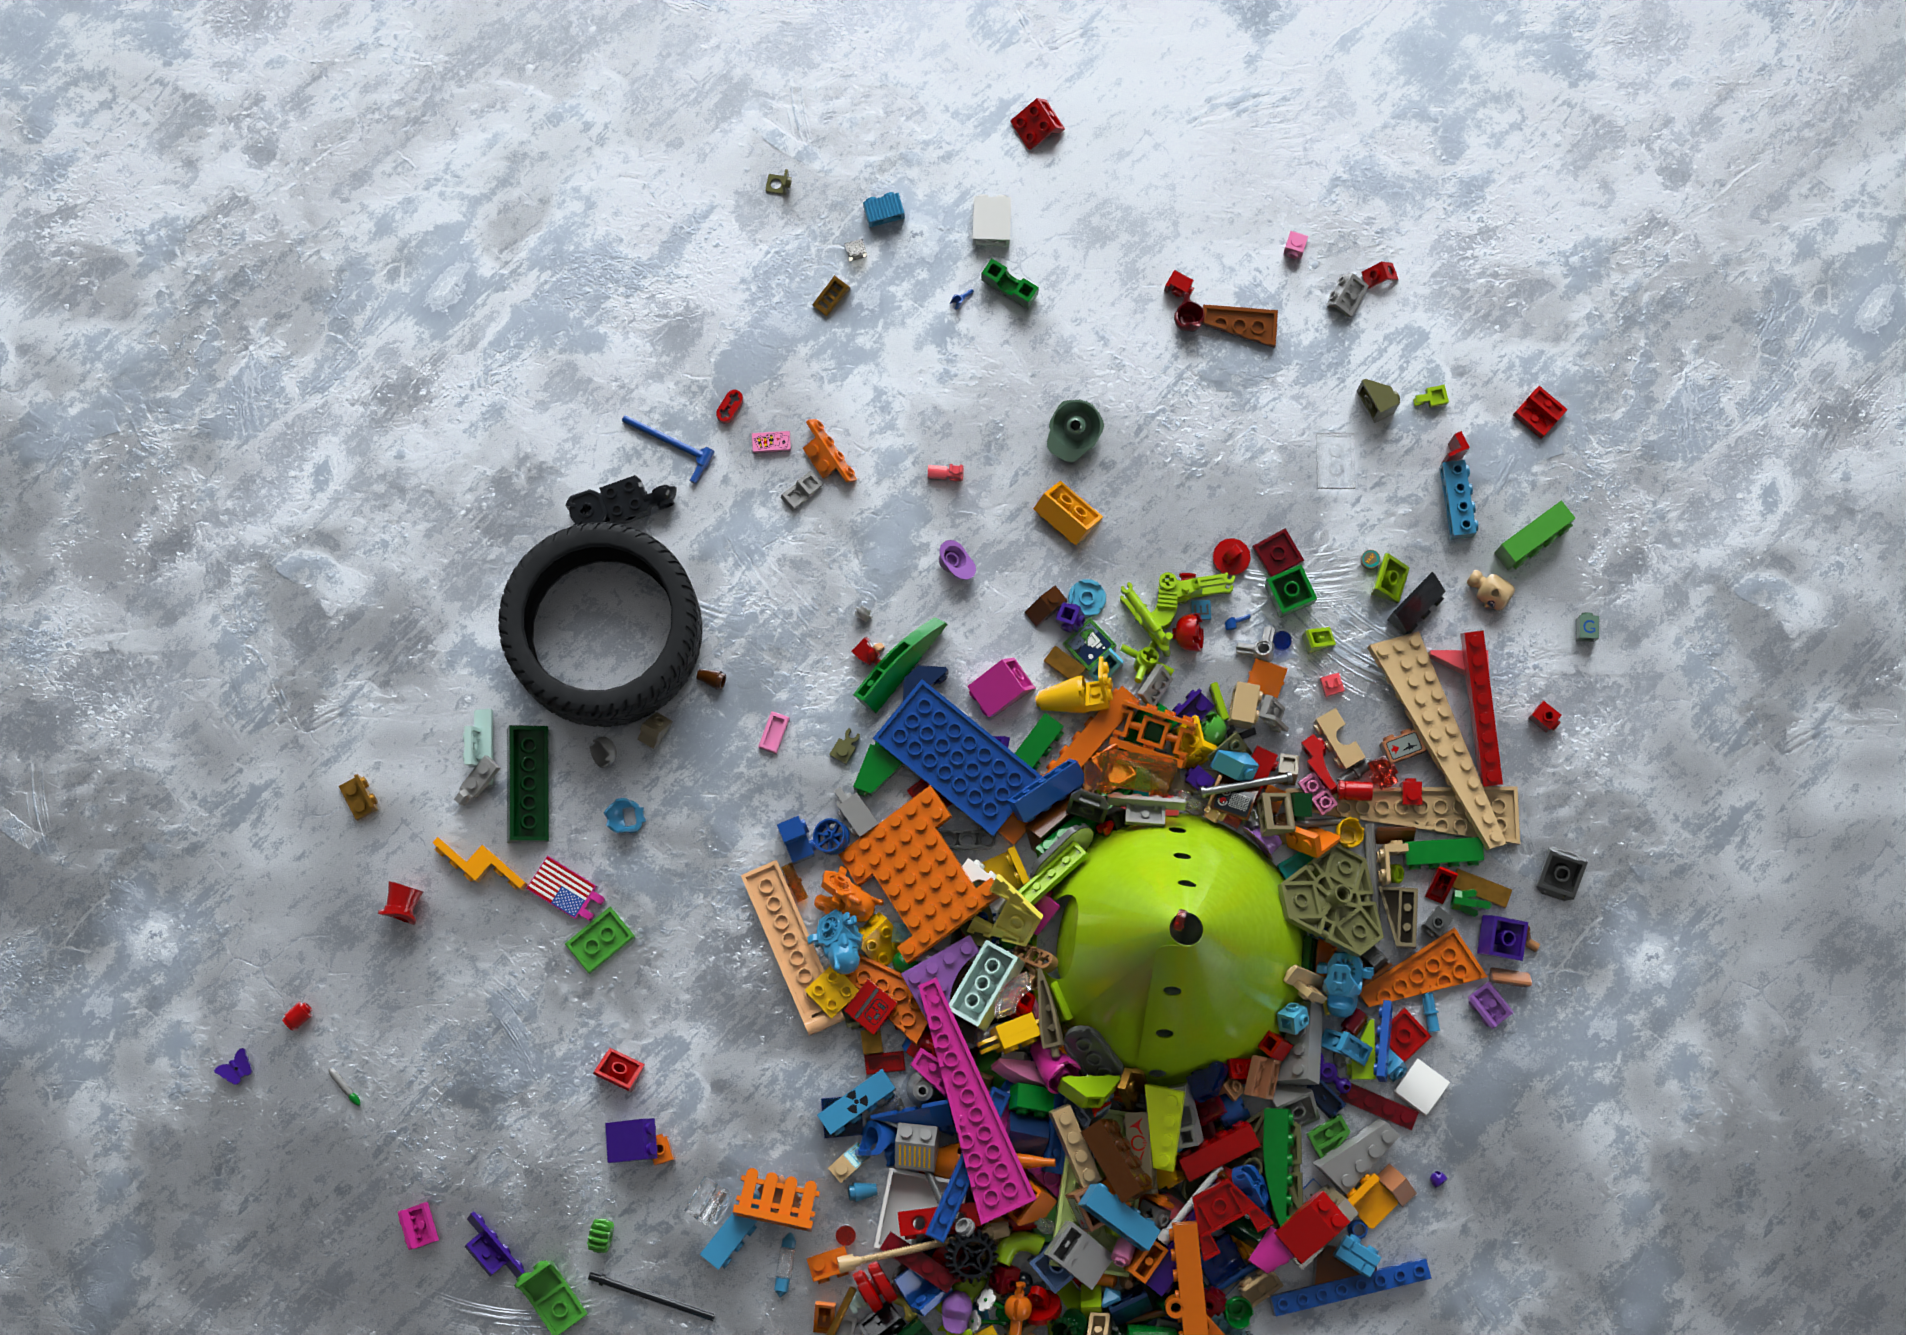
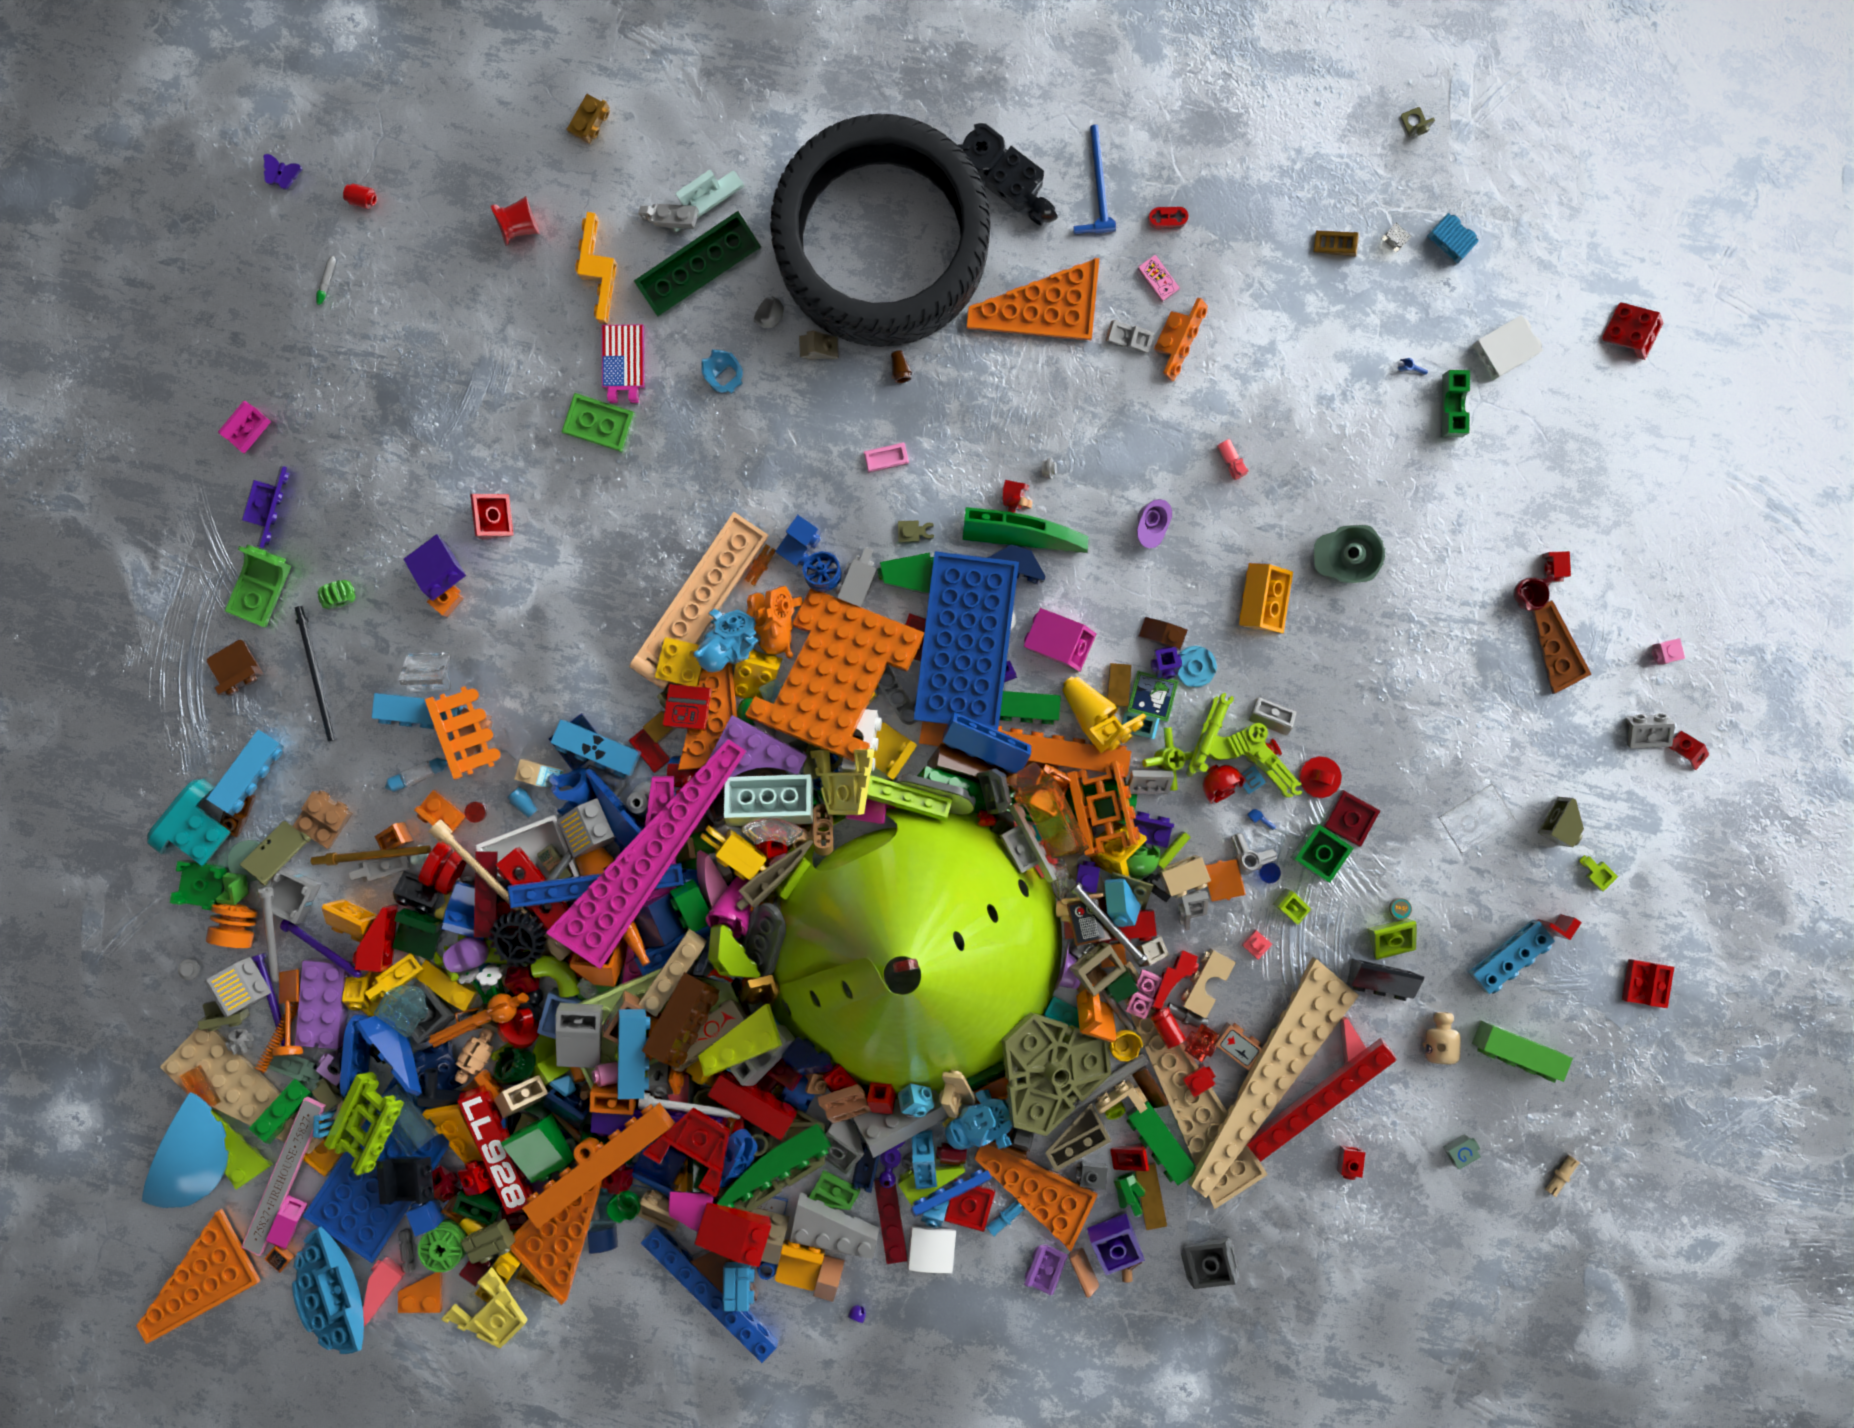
camera: 60 degrees right, 10 degrees up
light grey plate [955,1218,975,1238] -> none
none -> olive leg [537,844,574,879]
none -> orange wing [967,258,1100,341]
none -> light grey slope [1249,697,1297,735]
none -> tan pin [1545,1155,1580,1197]

